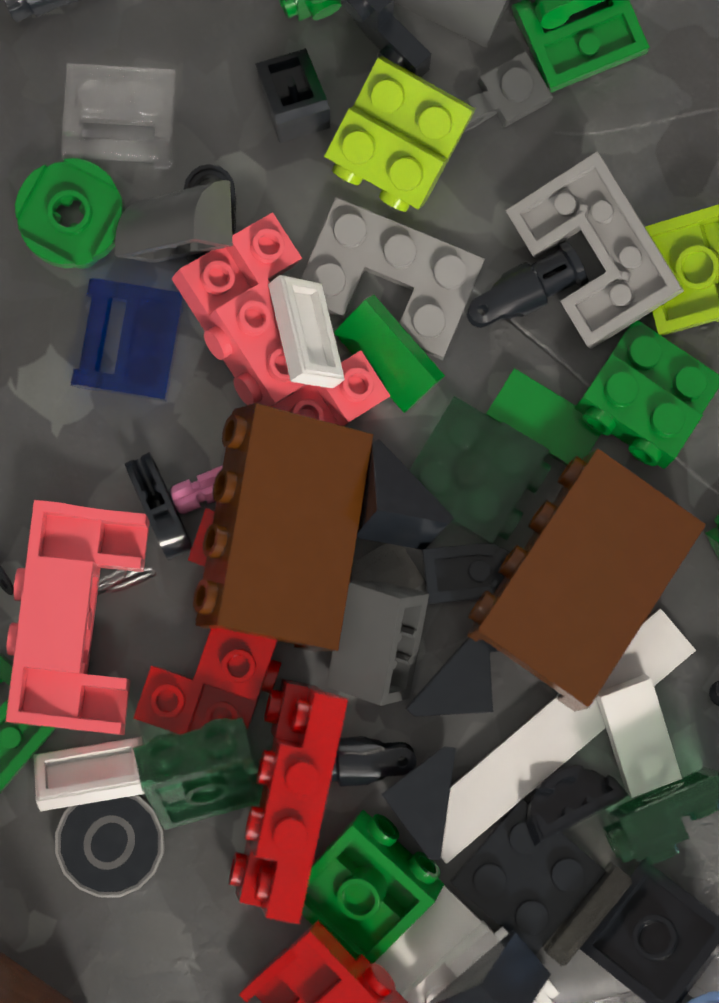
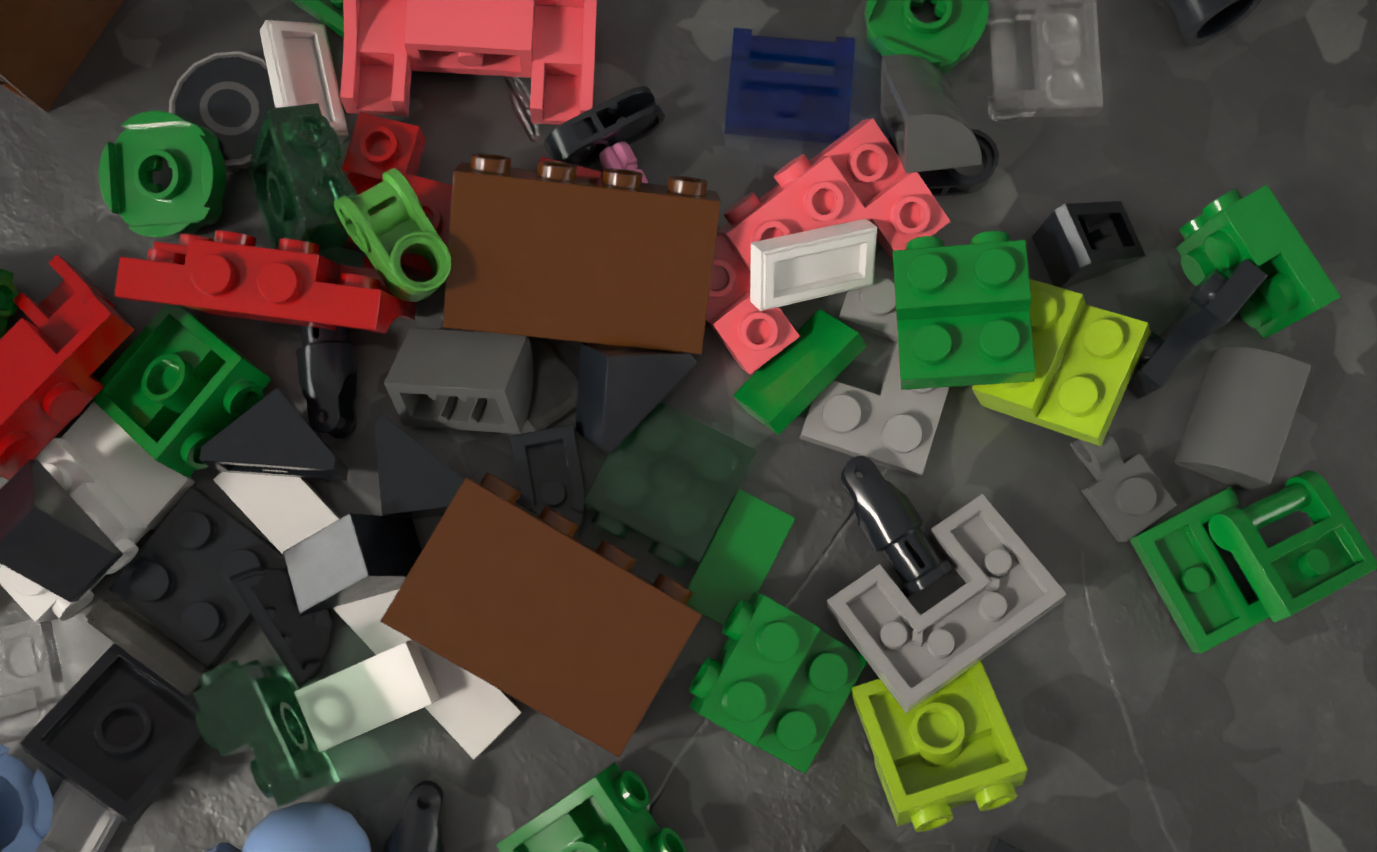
camera: 90 degrees right, 5 degrees down
none -> green plate [99,111,226,239]
none -> slope [283,513,422,617]
none -> bright green piece [334,168,451,302]
none -> green plate [893,231,1036,390]

